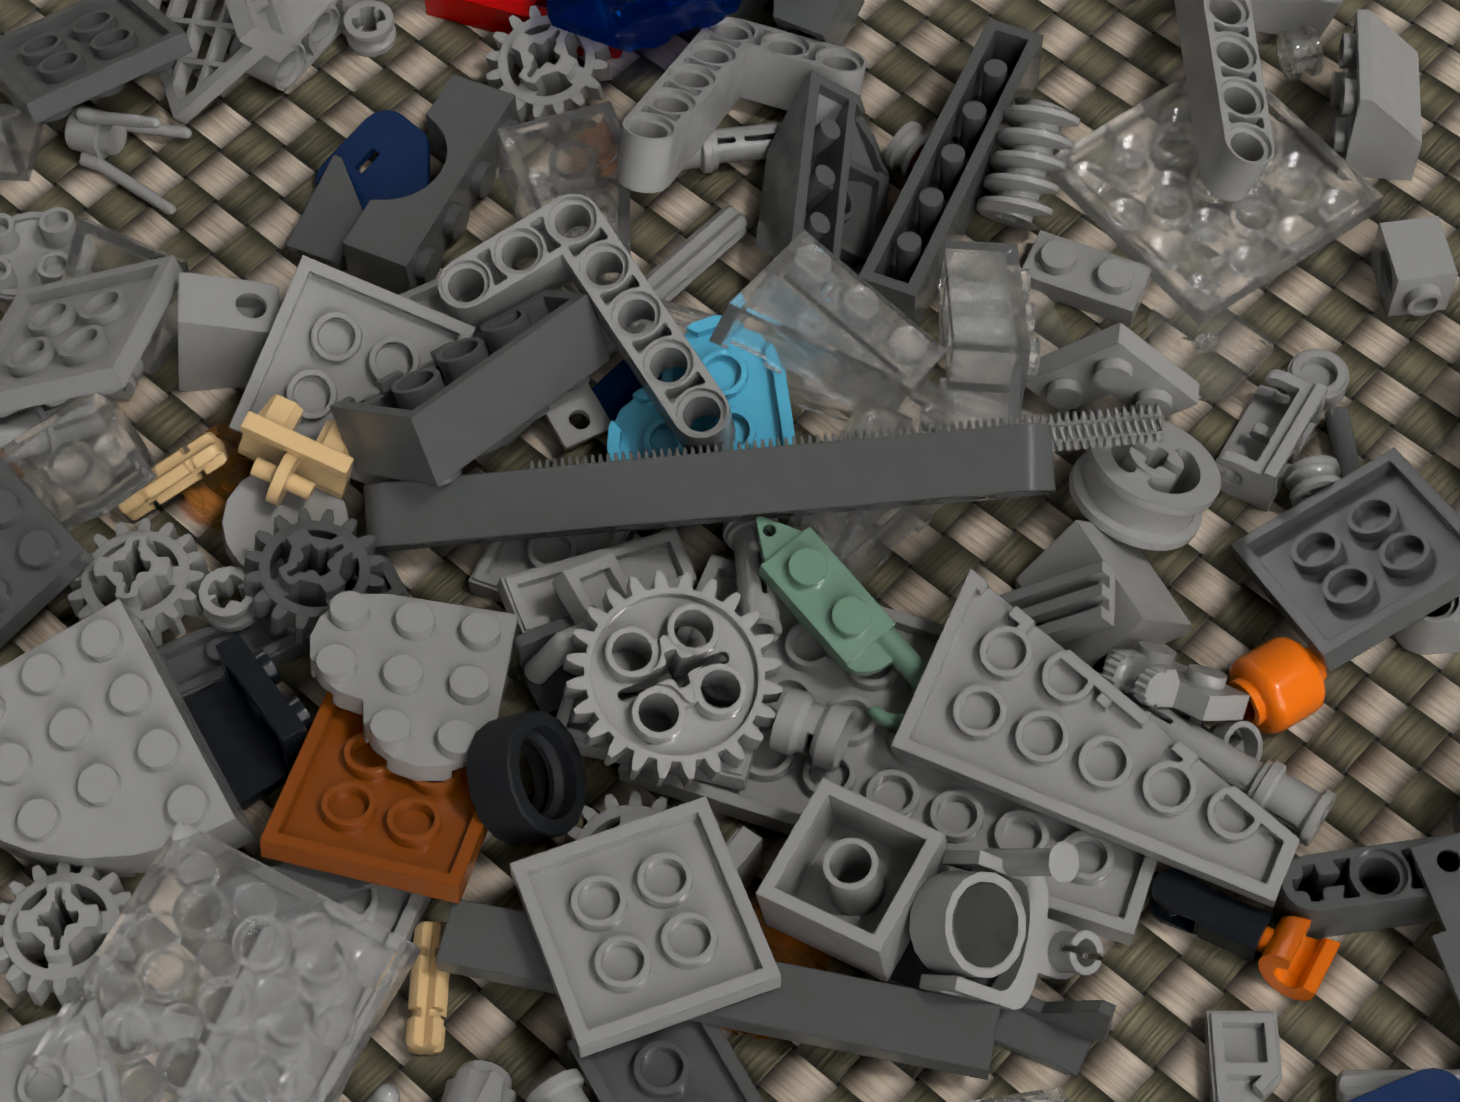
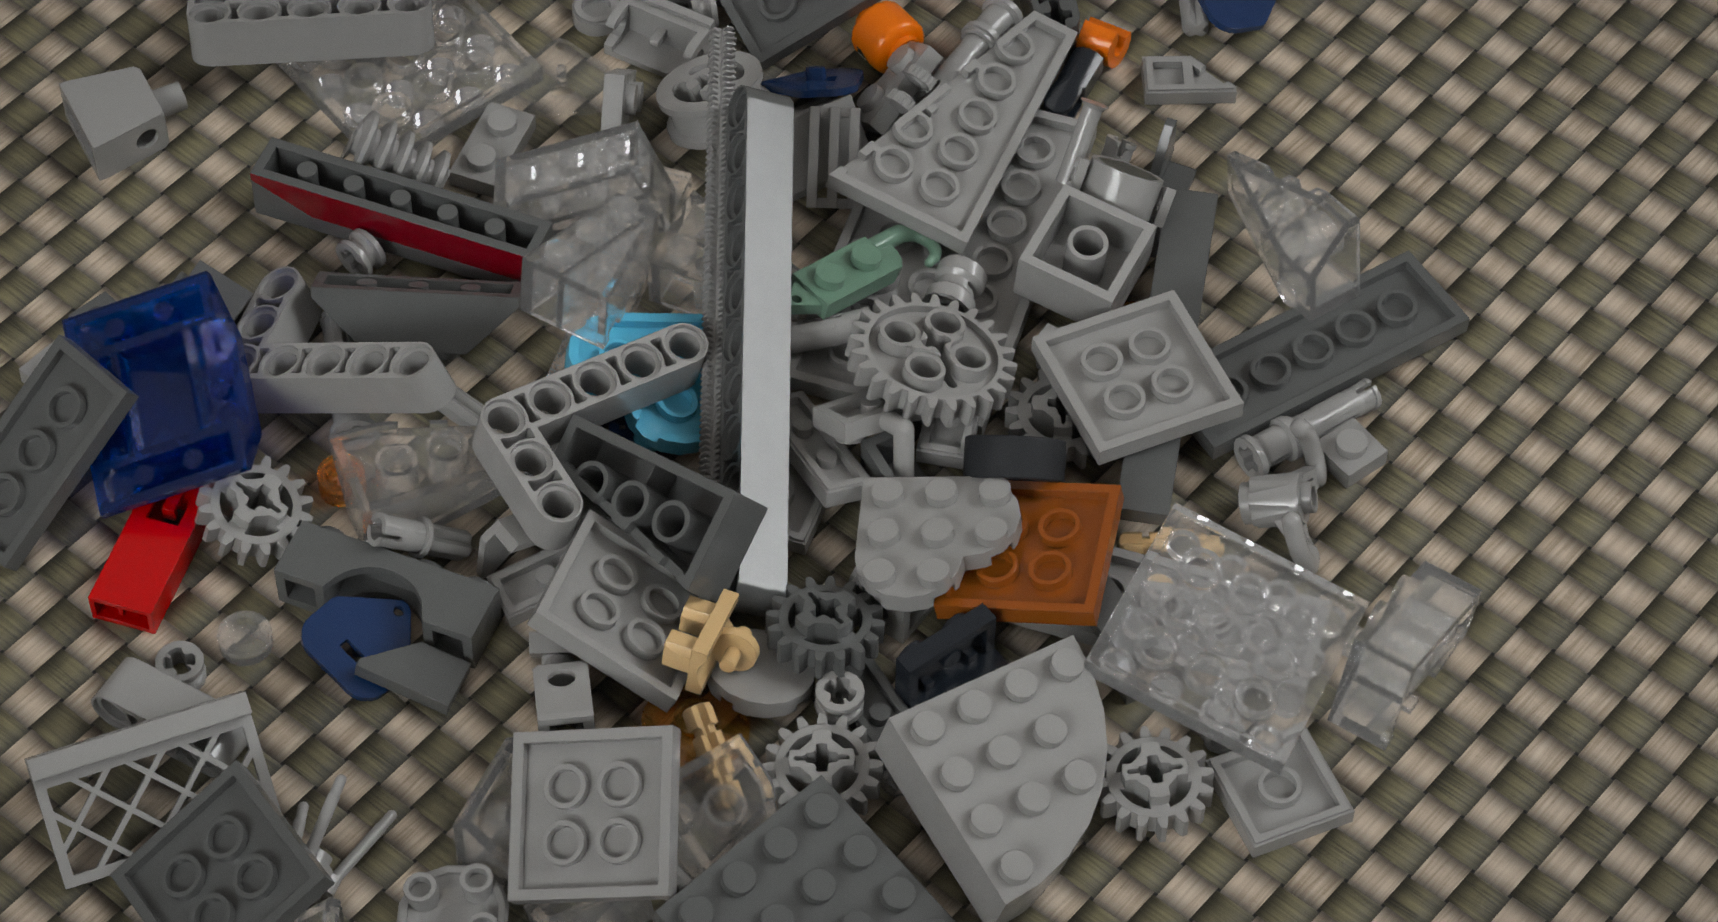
camera: 95 degrees left, 5 degrees down
none -> clear tile [217,611,274,666]
none -> light grey axle [367,512,472,561]
none -> dark blue piece [761,66,864,98]

